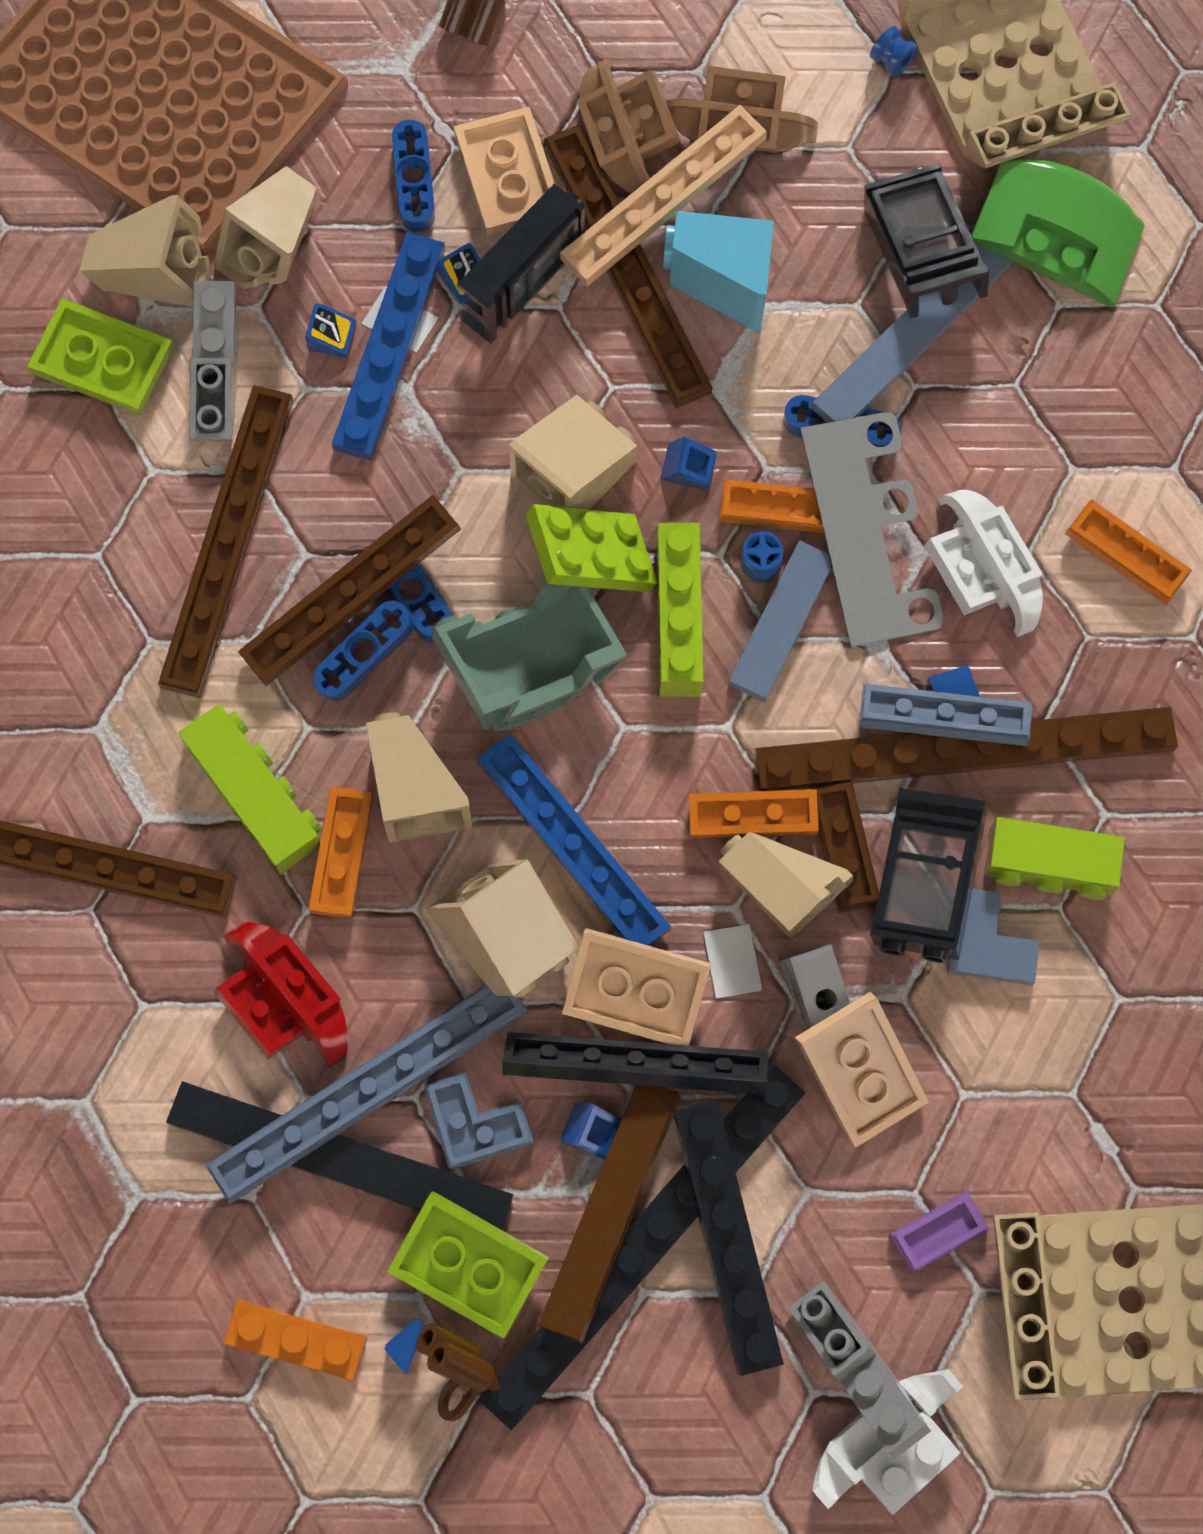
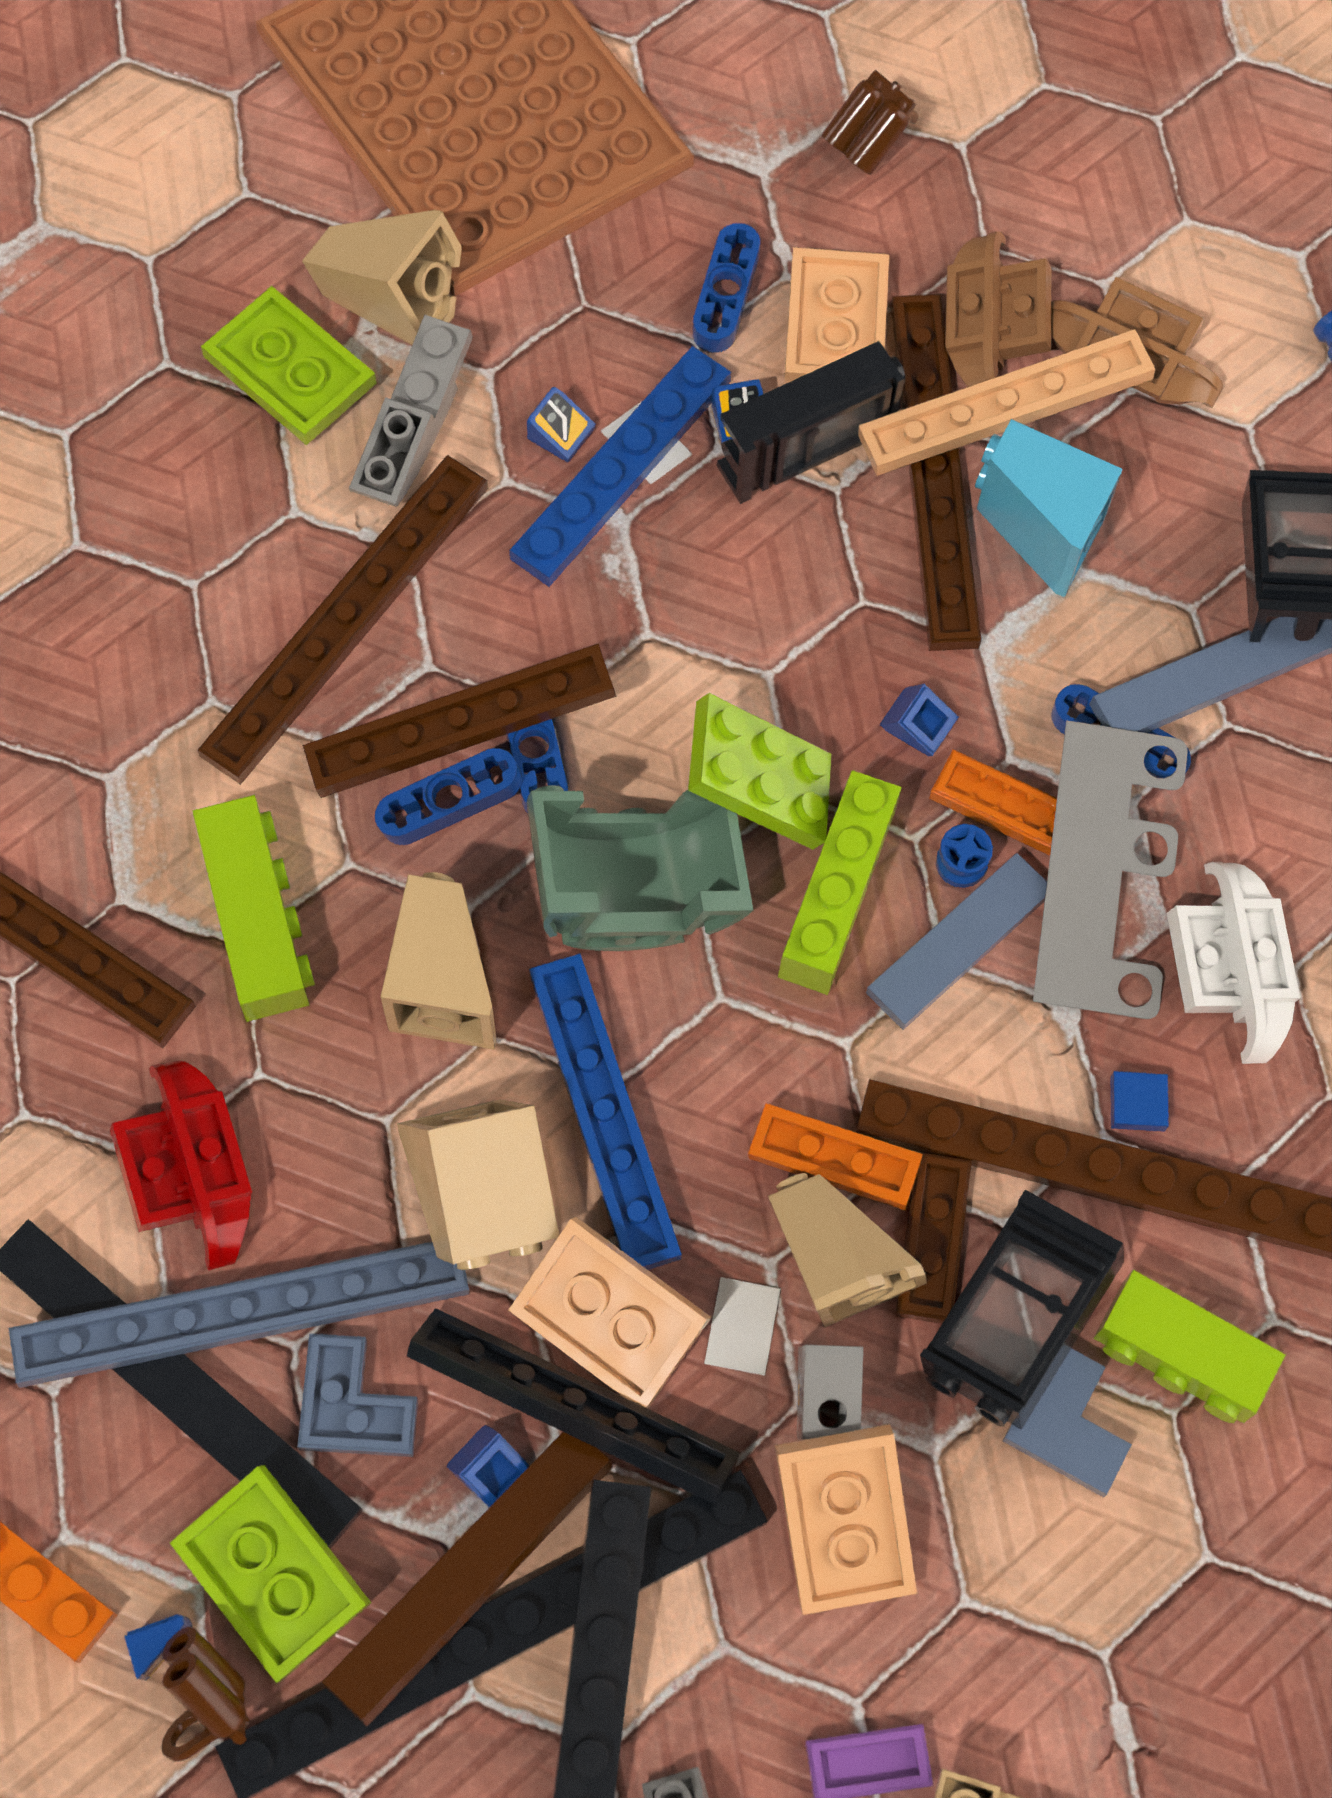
camera: 20 degrees right, 5 degrees down
tan slope [214,166,317,290] -> none
orange plate [308,786,374,919] -> none
tan slope [509,394,637,510] -> none
sand blue tile [859,684,1032,746] -> none

